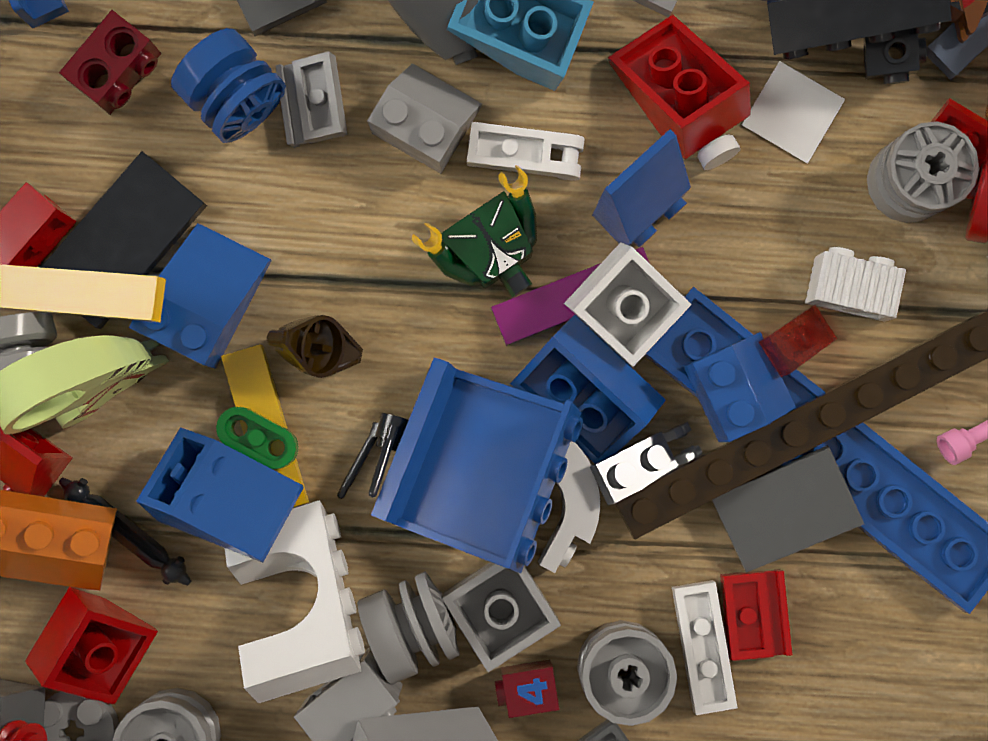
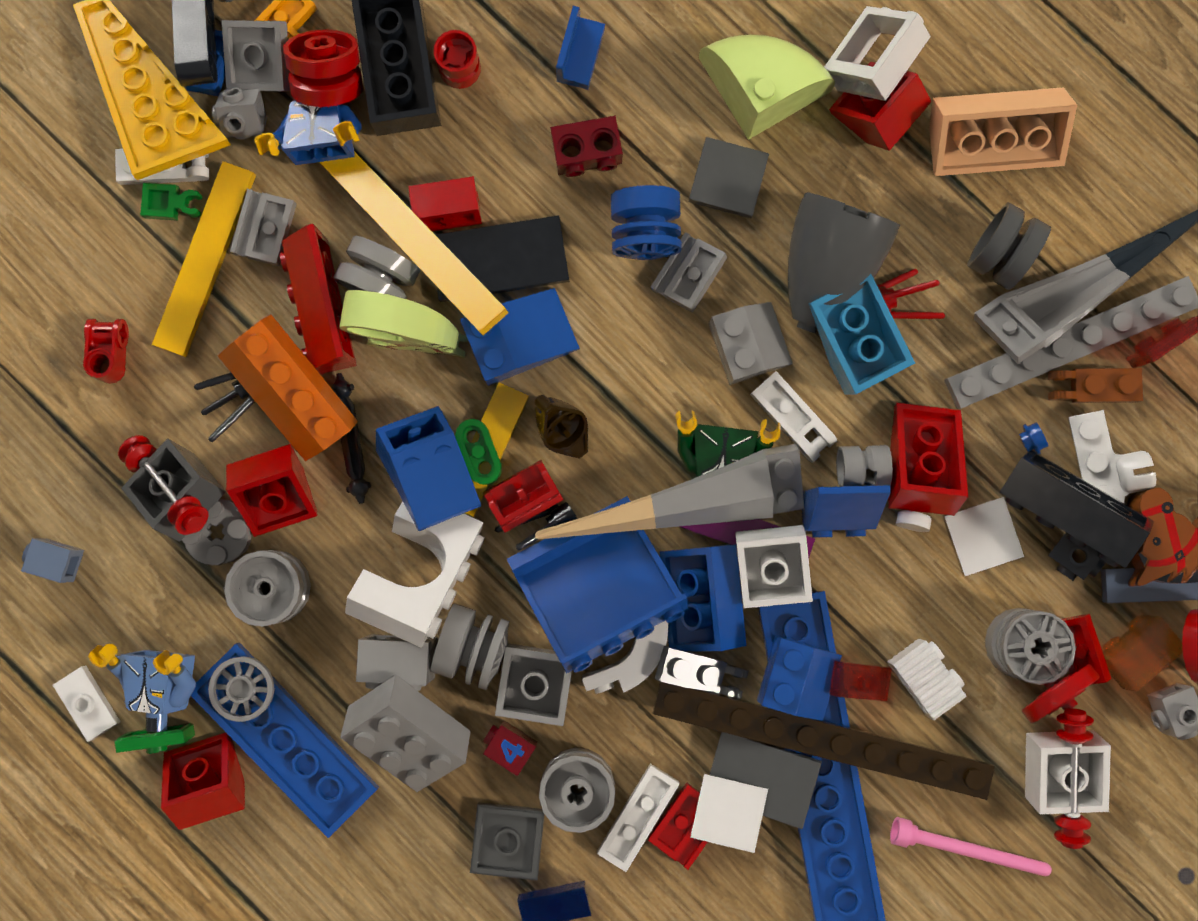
camera: 50 degrees right, 0 degrees up
none -> red hinge [483,460,564,533]
none -> light grey plate [535,444,804,539]
none -> white sticker [690,774,768,853]
none -> light grey wheel [836,445,893,487]

